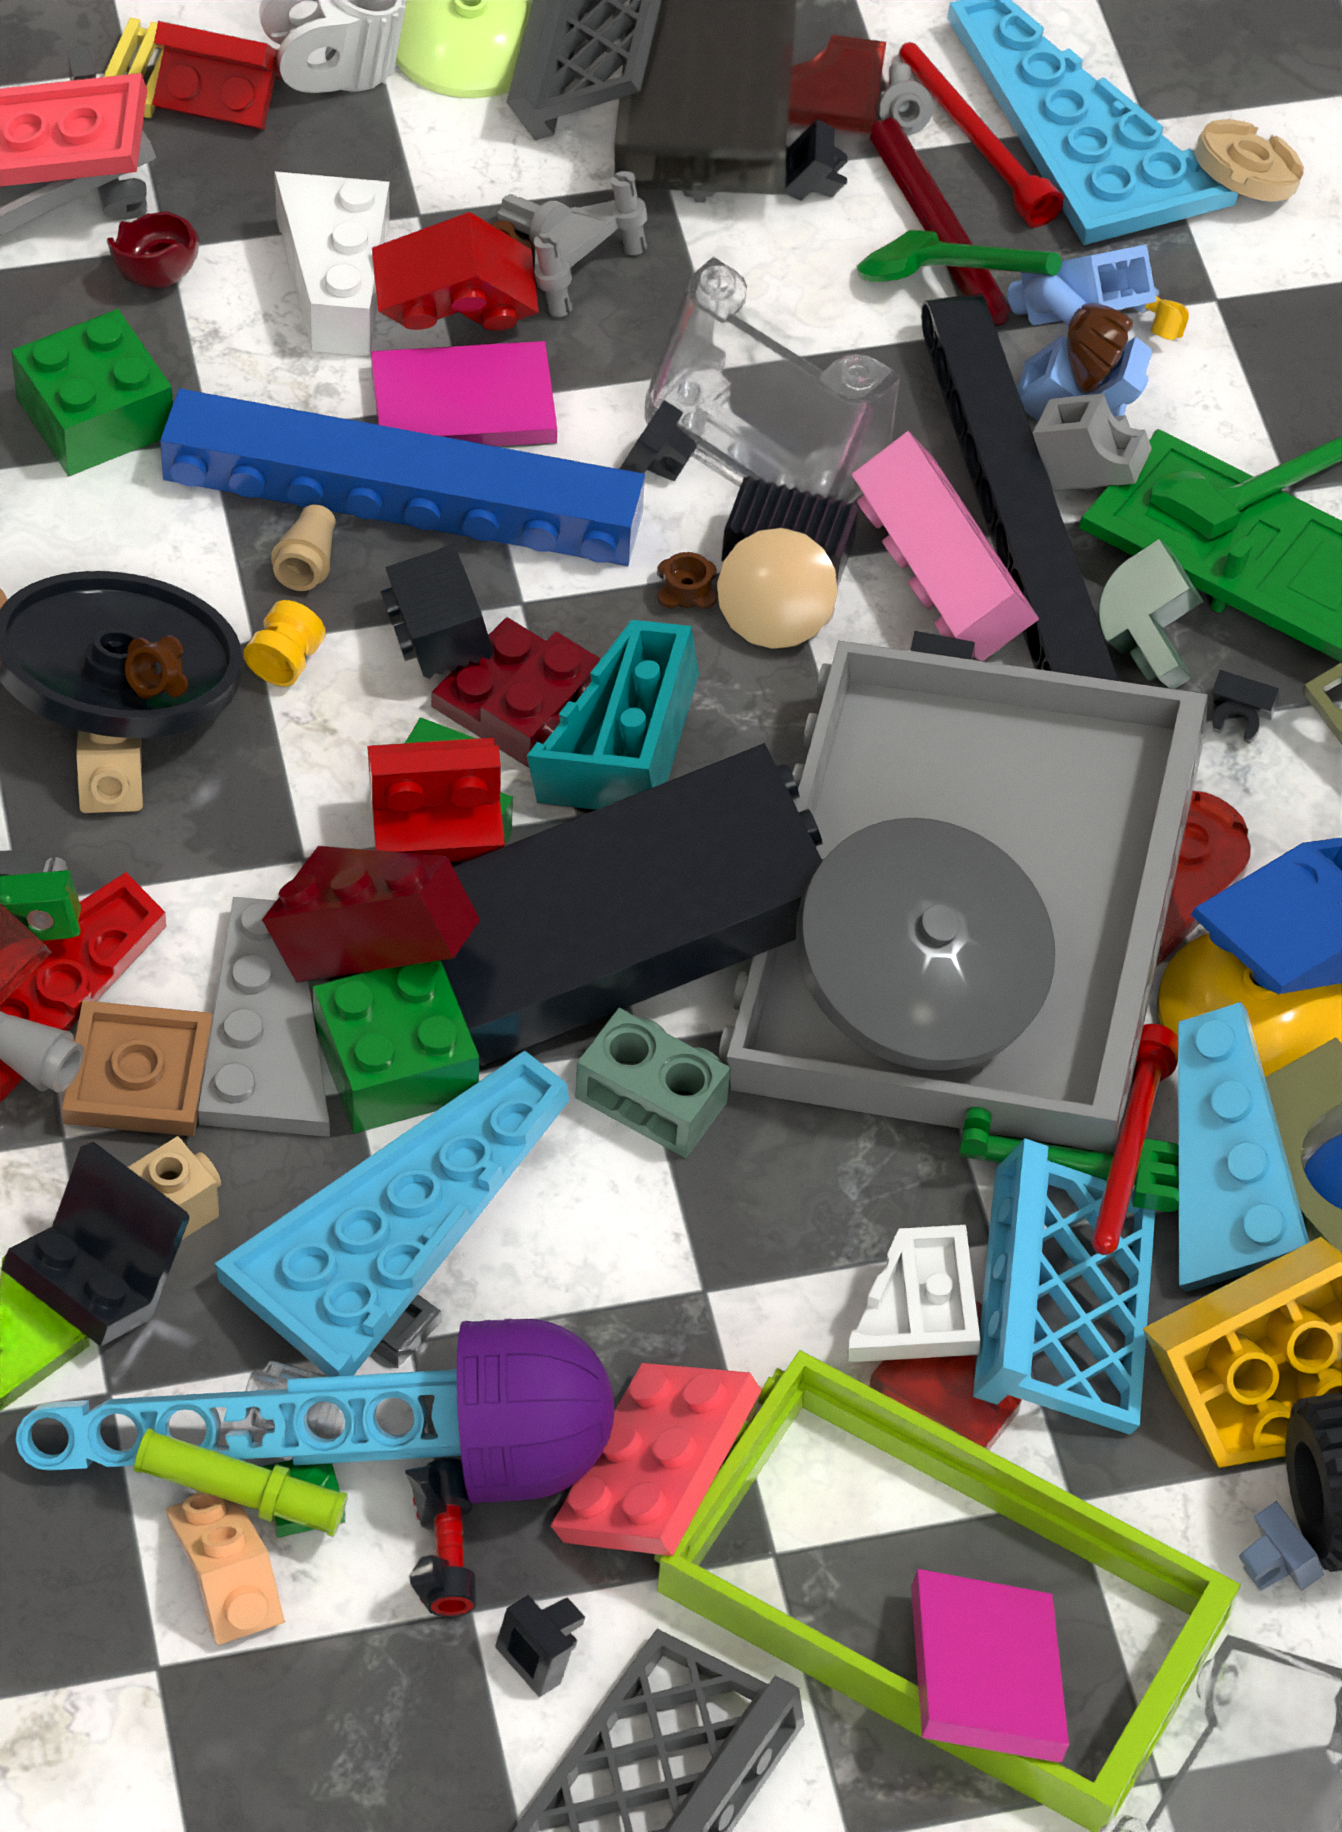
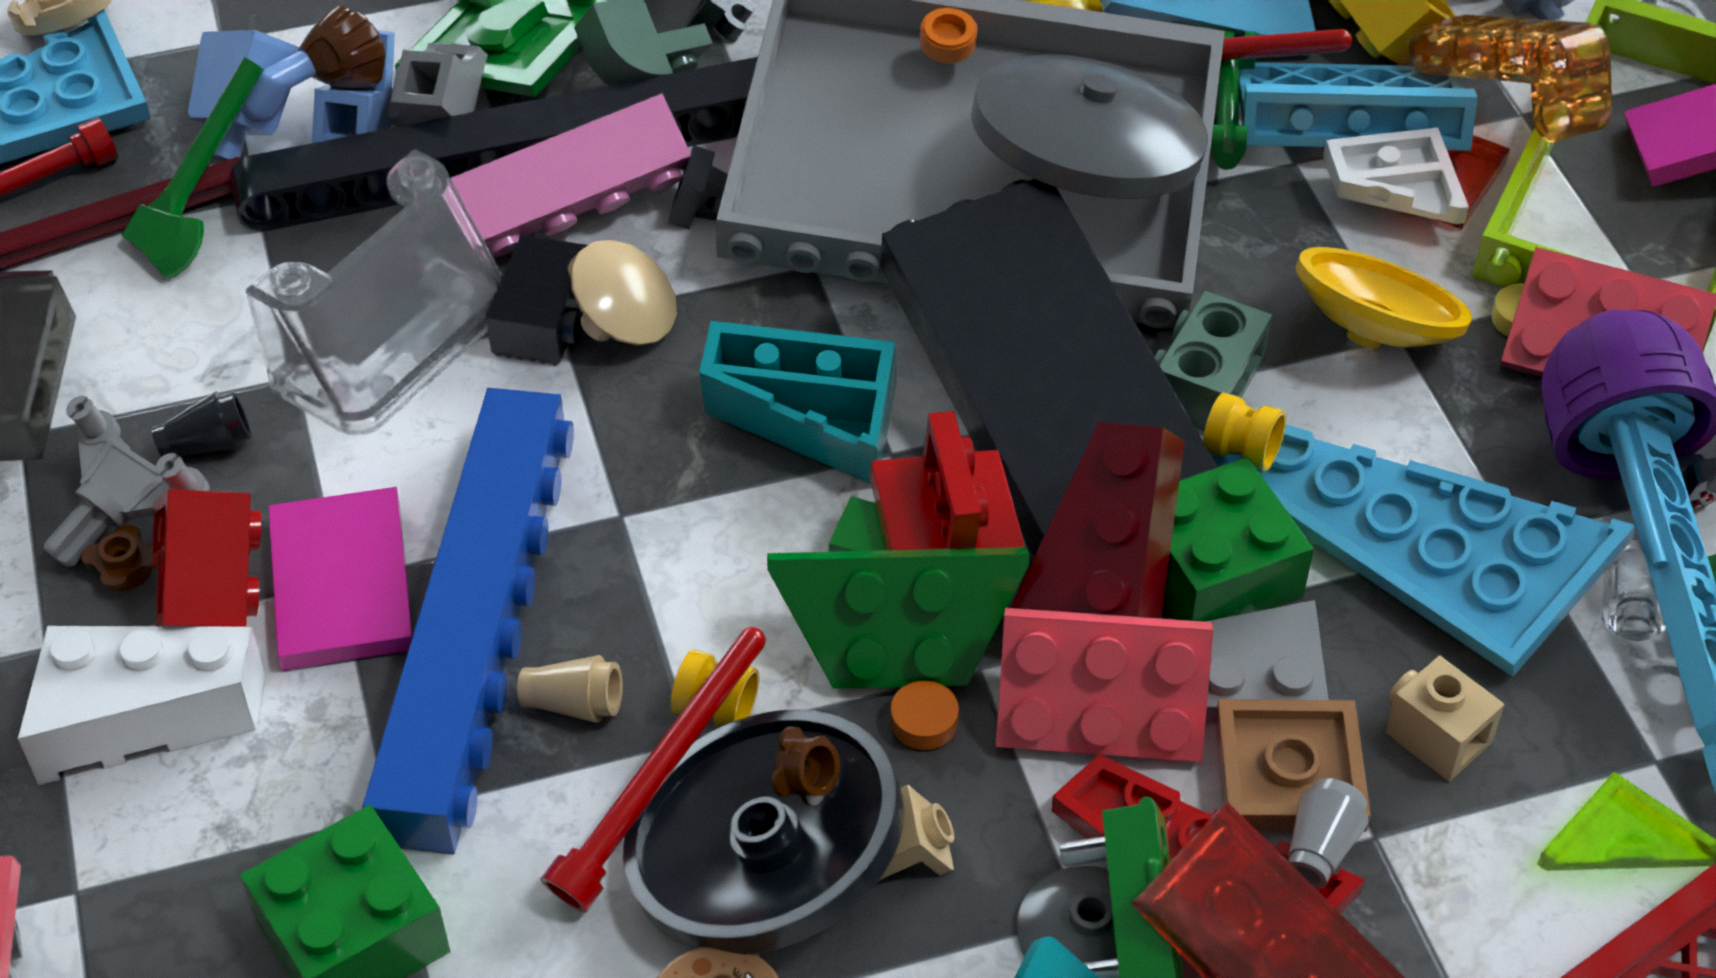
camera: 90 degrees left, 5 degrees down
black bracket [1,1141,189,1347] -> none
dark red hair [107,211,199,289] -> none
black brick [380,544,494,679] -> none
dark red plate [431,617,601,768] -> none
black tile [620,400,697,481] -> none
reddish brown plate [657,552,717,610] -> none
none -> black cone [151,391,252,458]
none -> red piece [540,627,766,913]
none -> green wing [767,547,1029,689]
none -> orange tile [890,681,959,750]
none -> orange tile [919,8,977,64]
none -> coral plate [996,608,1214,762]
none -> yellow wheel [1203,392,1287,471]
none -> yellow dish [1295,247,1472,349]
none -> clear orange beam [1408,14,1612,143]

